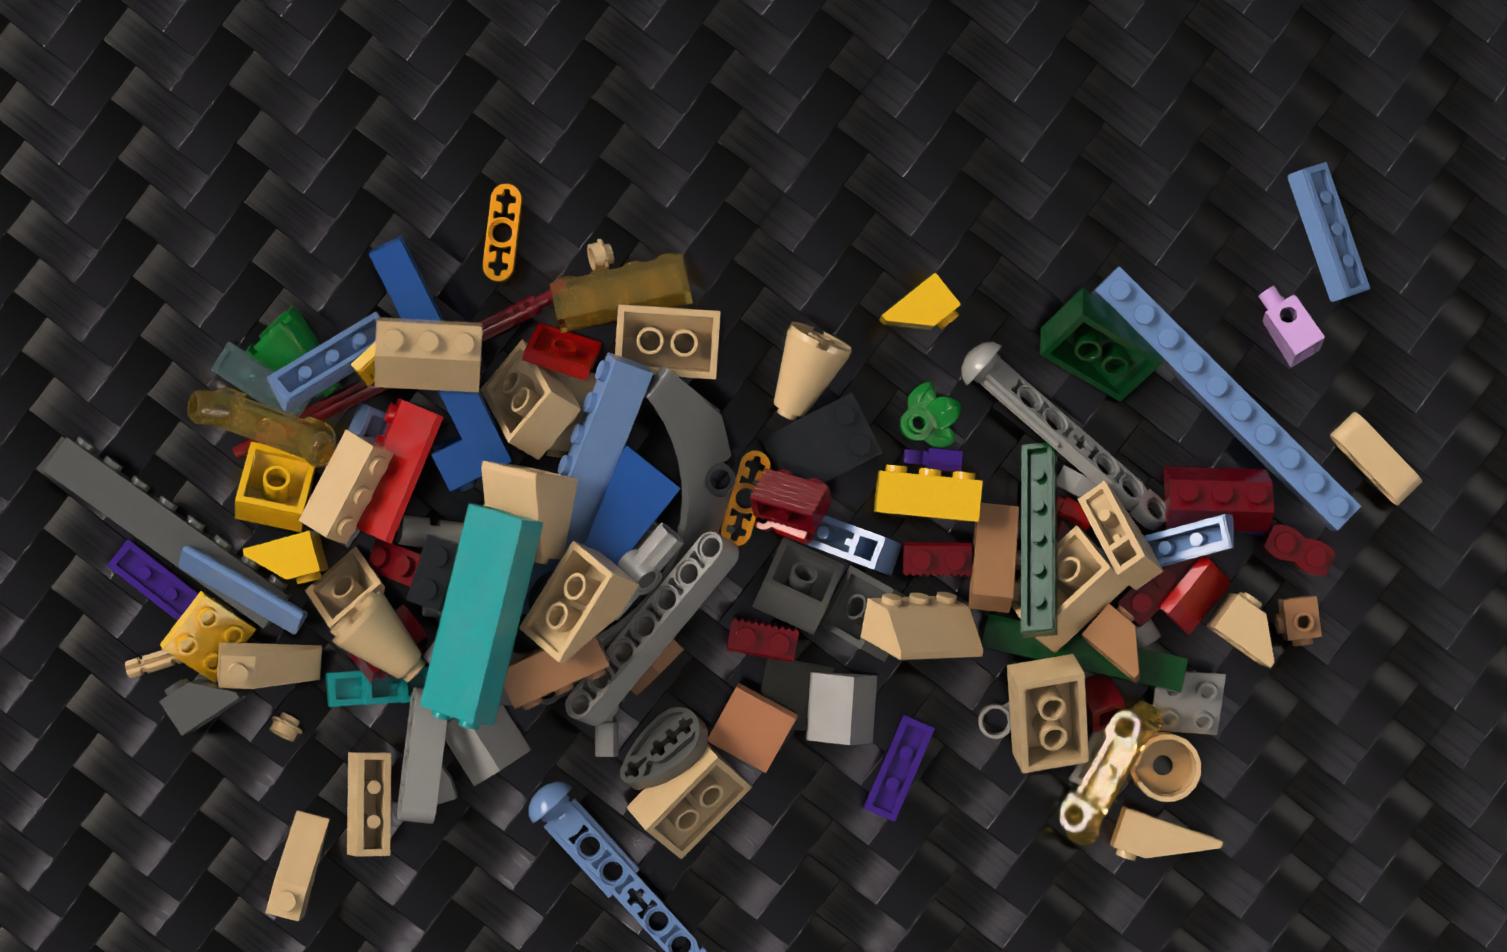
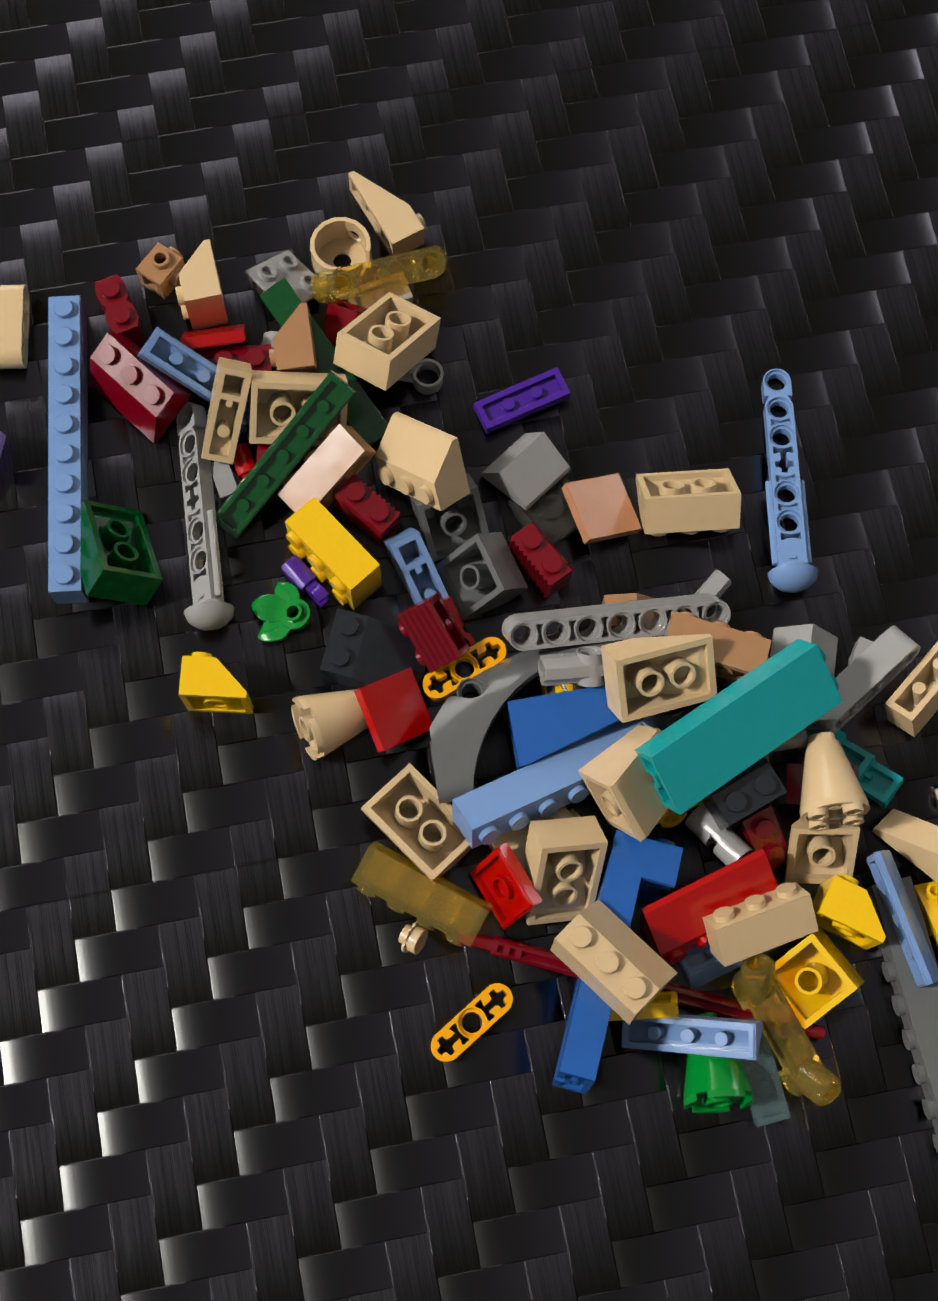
camera: 145 degrees left, 15 degrees down
dark grey piece [620,707,708,790] -> none
none -> red tile [354,667,432,753]

